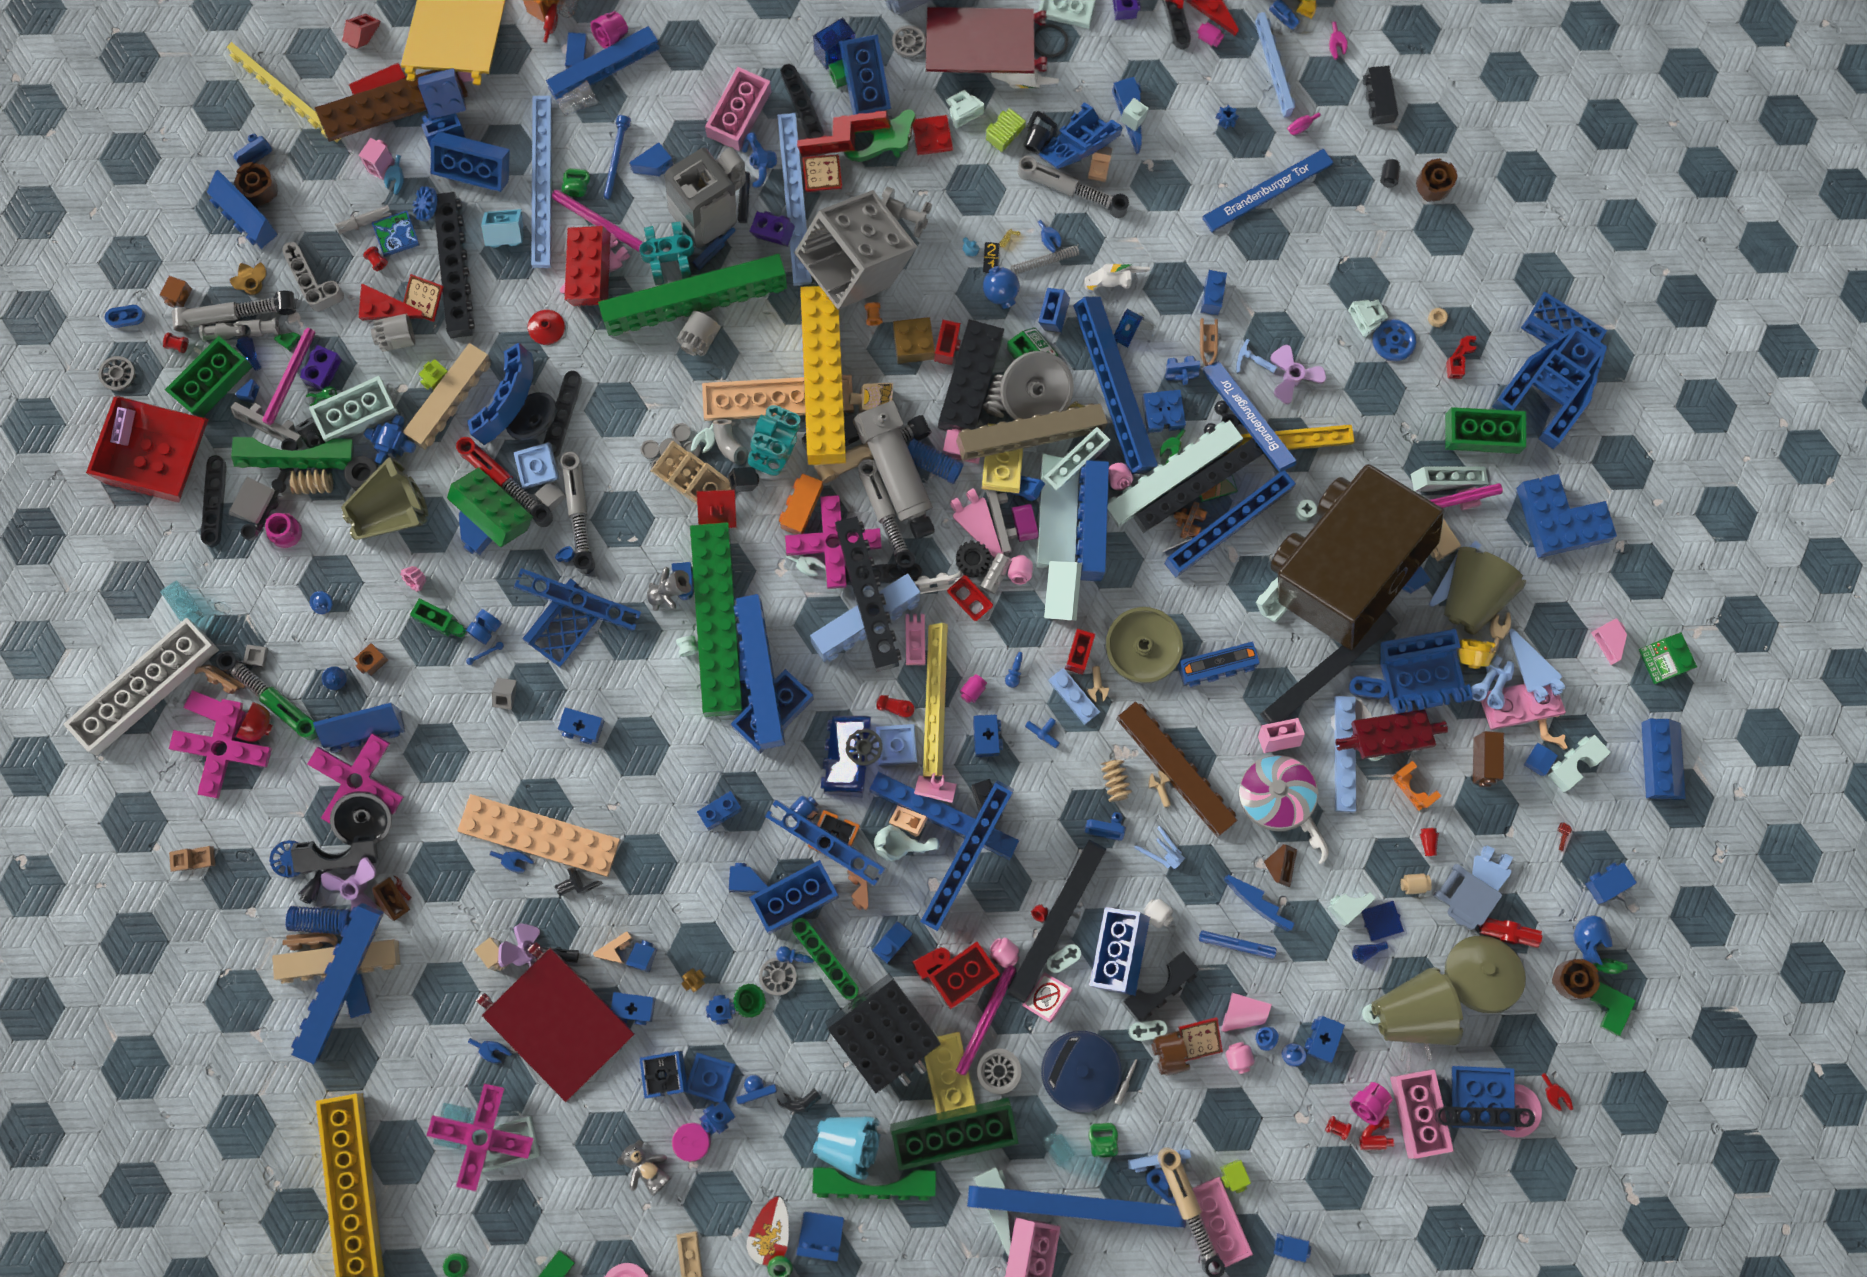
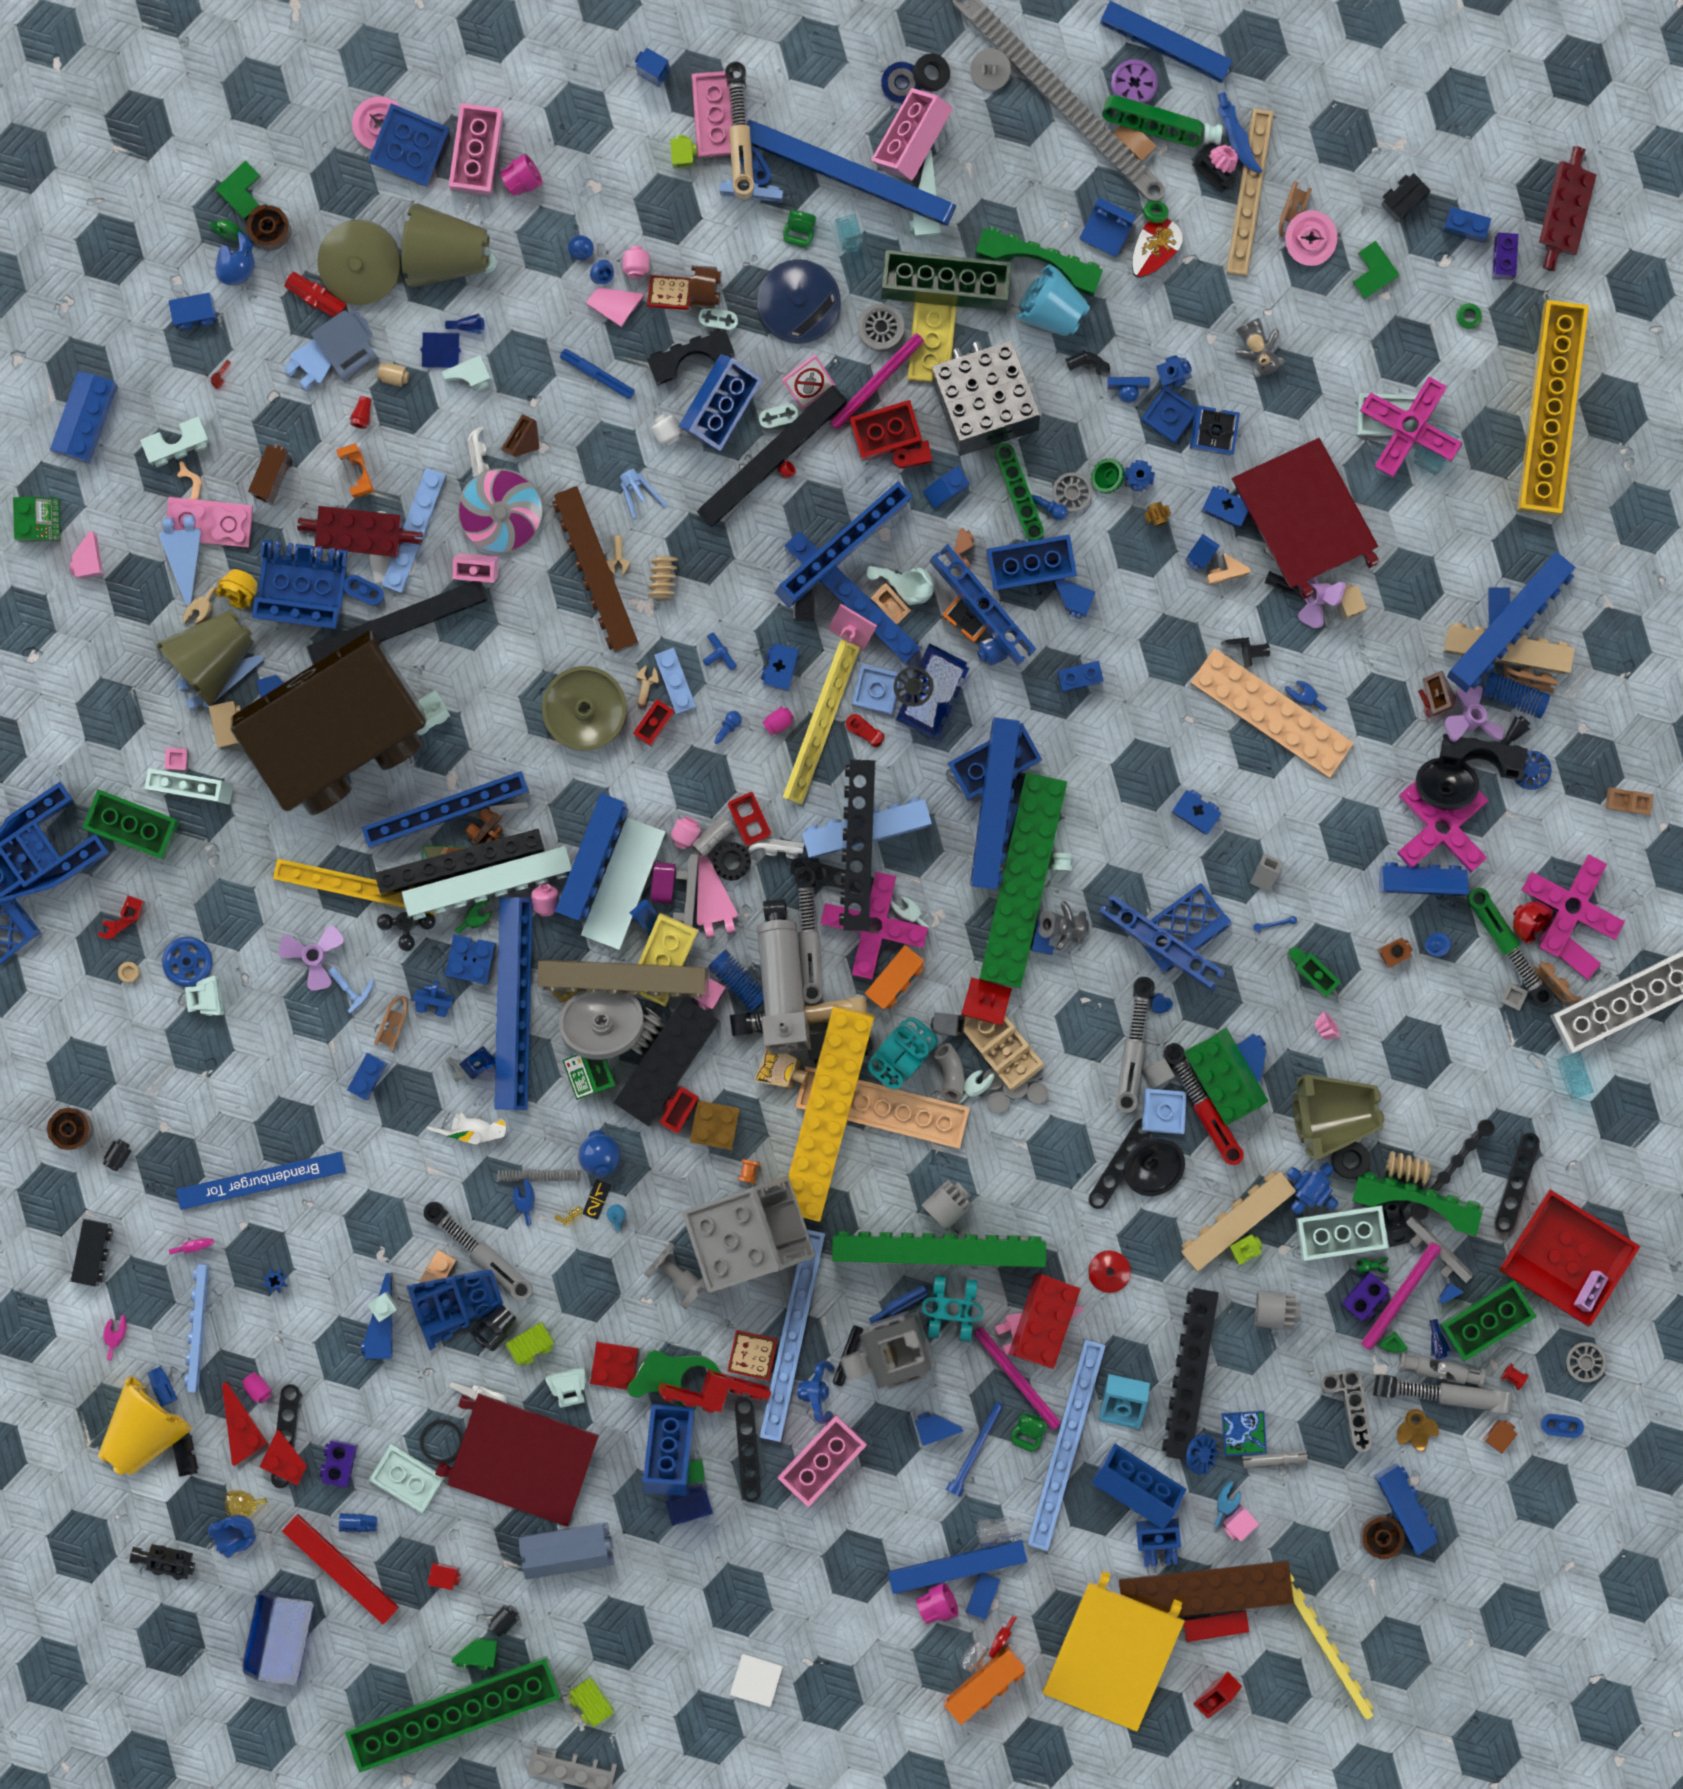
camera: 150 degrees left, 10 degrees up
light grey slope [229,477,275,524] -> none
blue piece [233,133,272,167] -> none
dark pink piece [265,513,302,548] -> none
blue hat [309,591,333,614] -> none
red wing [359,284,424,320] -> none
red bush [363,246,388,271] -> none
piece [403,274,444,322] -> none
blue brick [418,68,466,119] -> none
blue wheel [465,609,502,645] -> none
blue brick [468,343,534,445] -> none
blue hand [468,1038,512,1064] -> none
dark pink head [672,1123,711,1162] -> none
dark purple brick [749,211,795,247] -> none
light grey wheel [892,25,926,58] -> none
bright pink hinge [905,614,925,665] -> none
bright pink head [989,938,1019,967] -> none
blue brick [1038,288,1070,333] -> none
light aqua slope [1043,427,1110,491] -> none
light aqua tile [1044,561,1082,621] -> none
blue piece [1085,812,1126,841] -> none
light grey piece [1113,1059,1137,1106] -> none
blue brick [1177,641,1260,687] -> none
tile [1203,361,1296,472] -> none
blue slope [1224,875,1294,932] -> none
light aqua wheel [1295,500,1317,522] -> none
blue brick [1304,1016,1345,1063] -> none
red bush [1325,1116,1352,1141] -> none
red plant [1359,1116,1394,1150] -> none
dark pink axle [1430,483,1503,508] -> none
black beam [1435,1107,1535,1127] -> none
light blue piece [1471,656,1514,709] -> none
blue piece [1516,474,1617,558] -> none
blue piece [1524,742,1558,776] -> none
red hand [1541,1073,1573,1111] -> none

